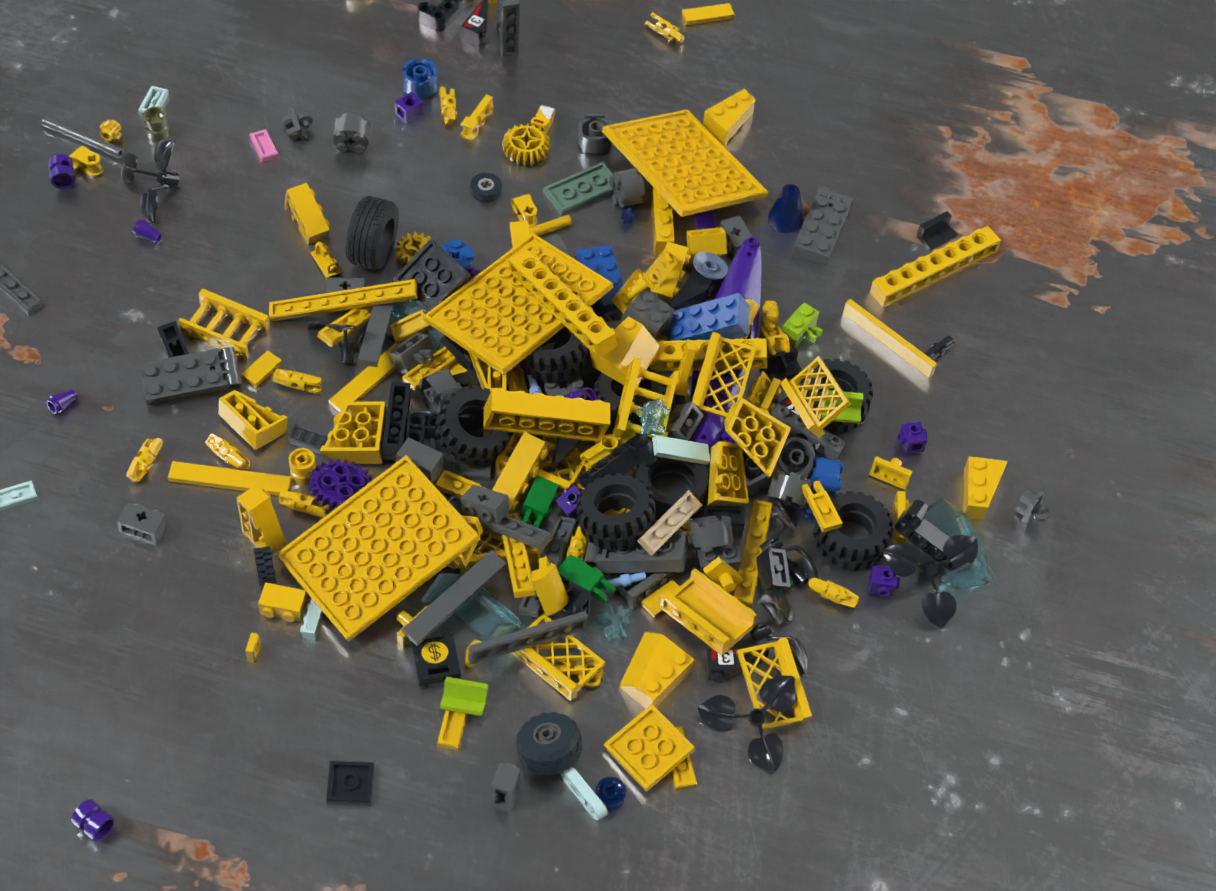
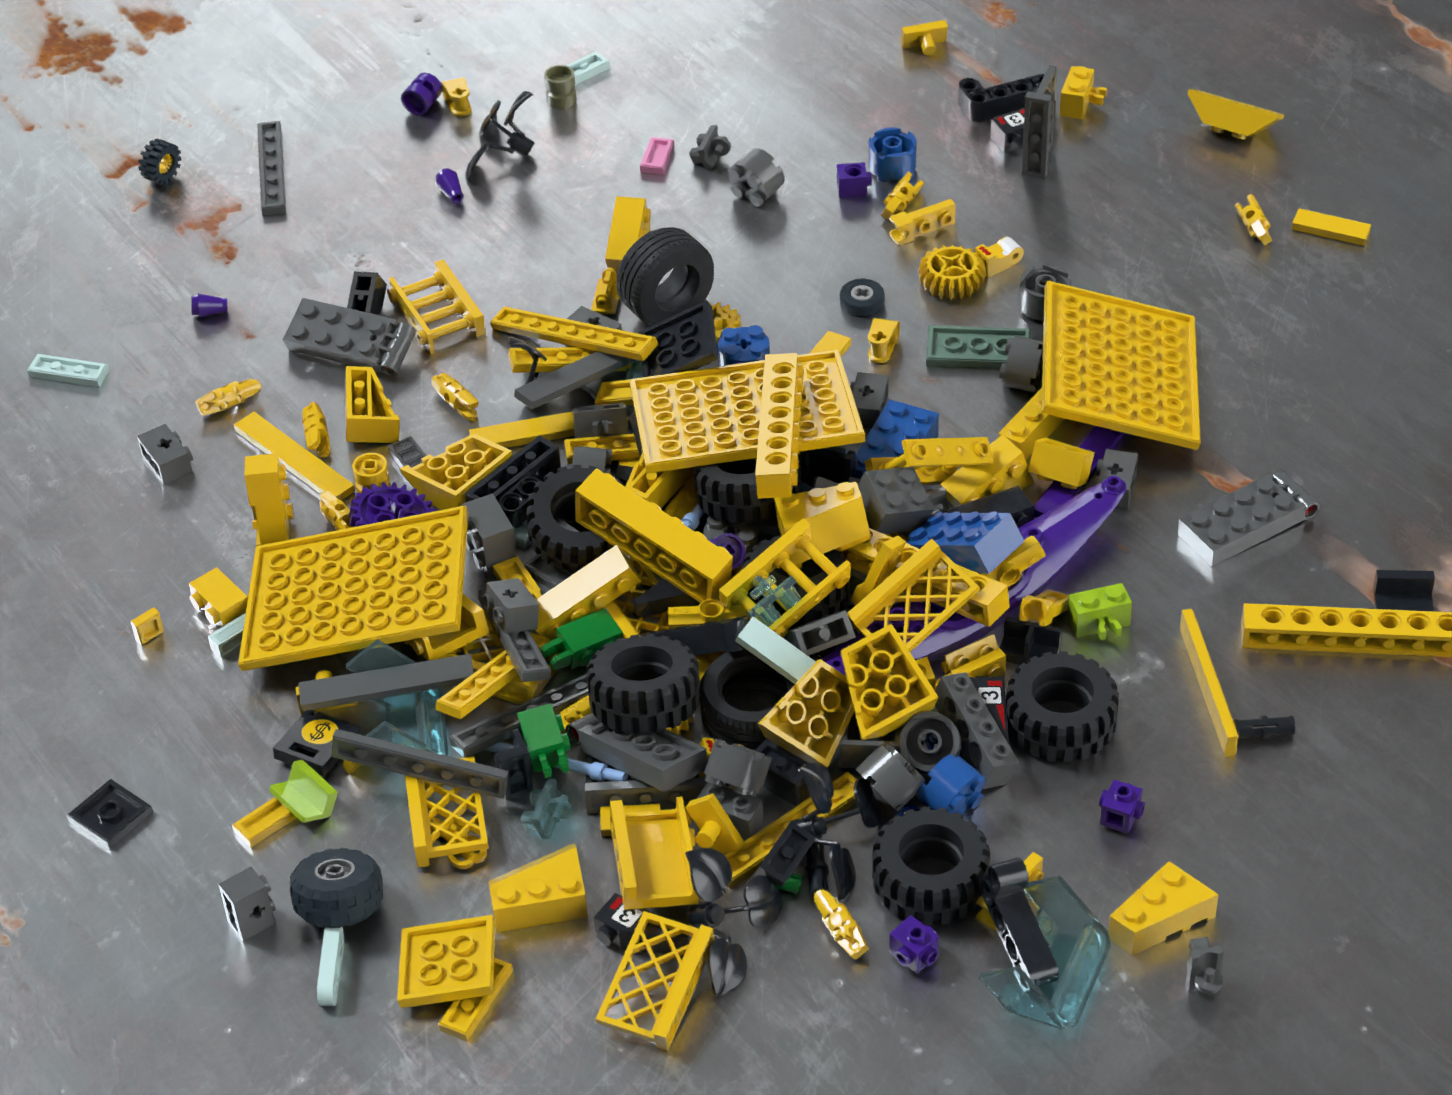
camera: 45 degrees right, 10 degrees down
dark grey piece [42,116,123,159] -> none
yellow gear [99,119,123,142] -> none
yellow tile [241,350,282,388] -> none
black bush [253,546,276,586] -> none
yellow axle [529,215,572,236] -> none
yellow brick [531,556,569,616] -> none
clear blue wheel [595,777,626,812] -> none
clear blue plate [620,206,635,224] -> none
tan tile [637,490,702,556] -> none
sand blue dish [693,252,728,280] -> none
black plant [698,675,796,773] -> none
yellow wedge [703,89,755,146] -> none
yellow hinge [762,300,779,332] -> none
clear blue cone [768,184,804,233] -> none
yellow fence [780,356,851,438] -> none
yellow hinge [802,481,842,533] -> none
lime panel [821,390,863,424] -> none
yellow tile [869,456,913,490] -> none
black plant [883,535,978,628] -> none

